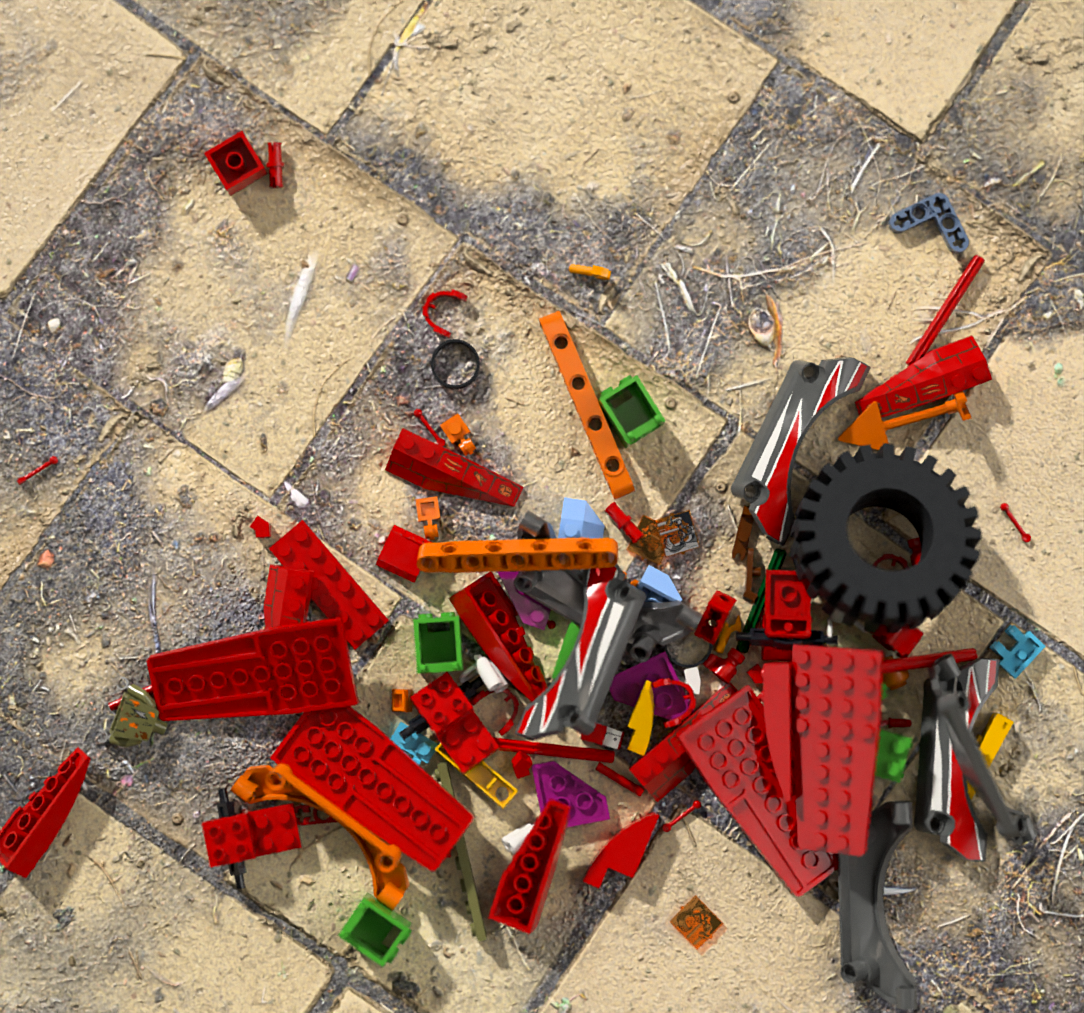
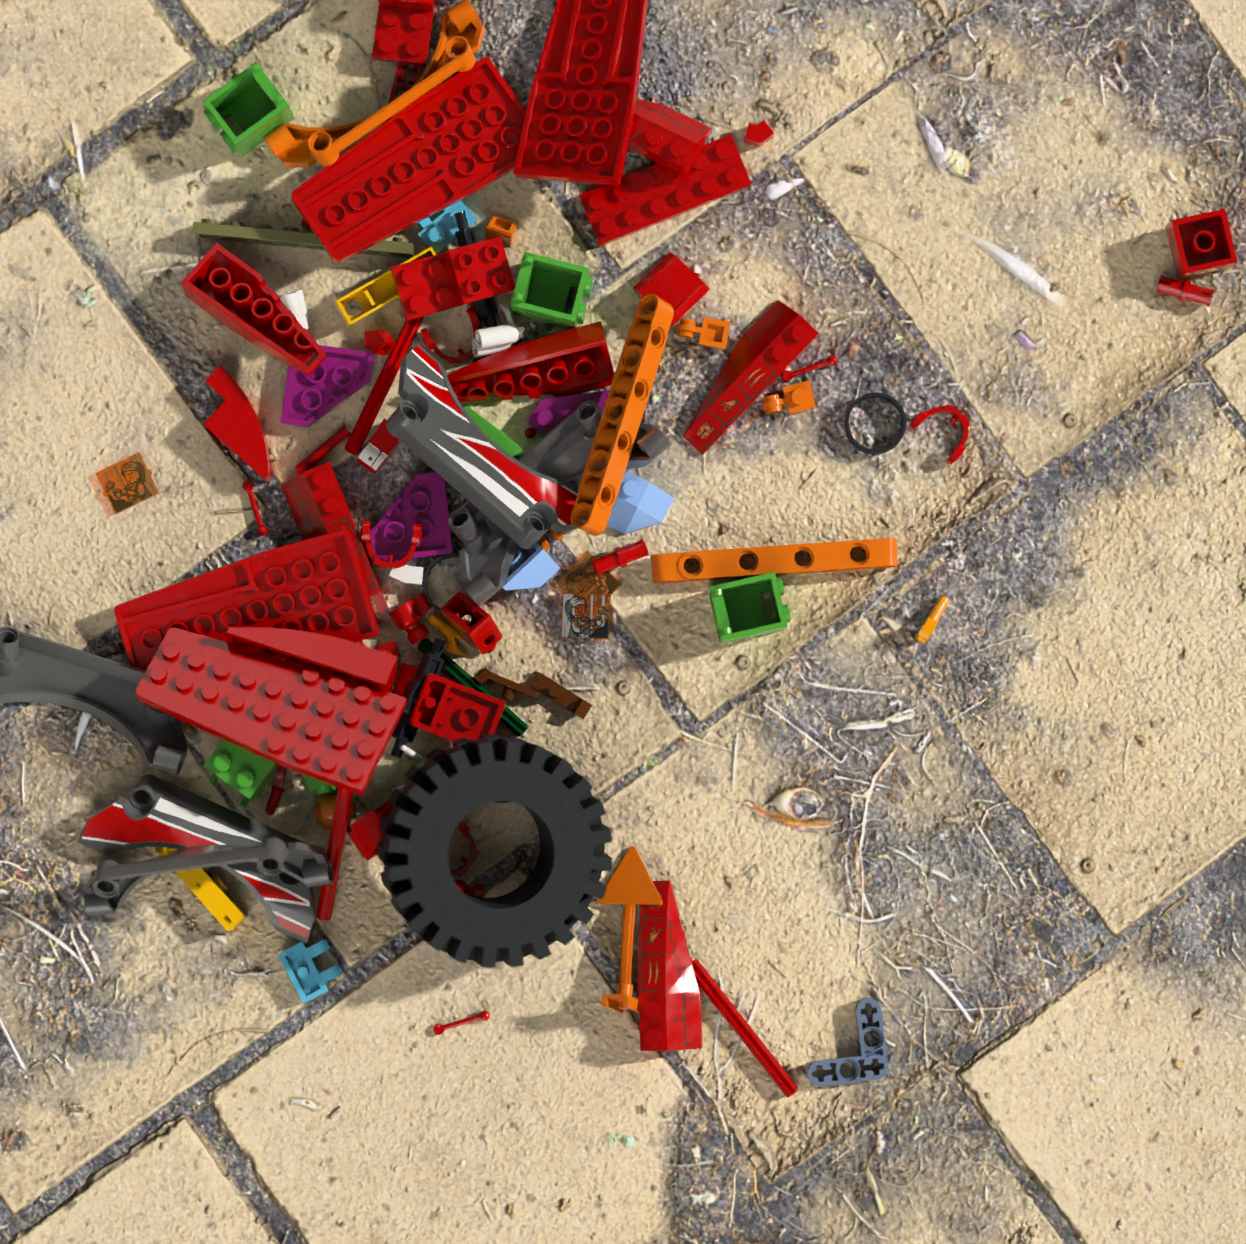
camera: 110 degrees right, 0 degrees up
yellow slope [627,680,654,756] -> none
dark grey panel [731,357,871,546] -> none

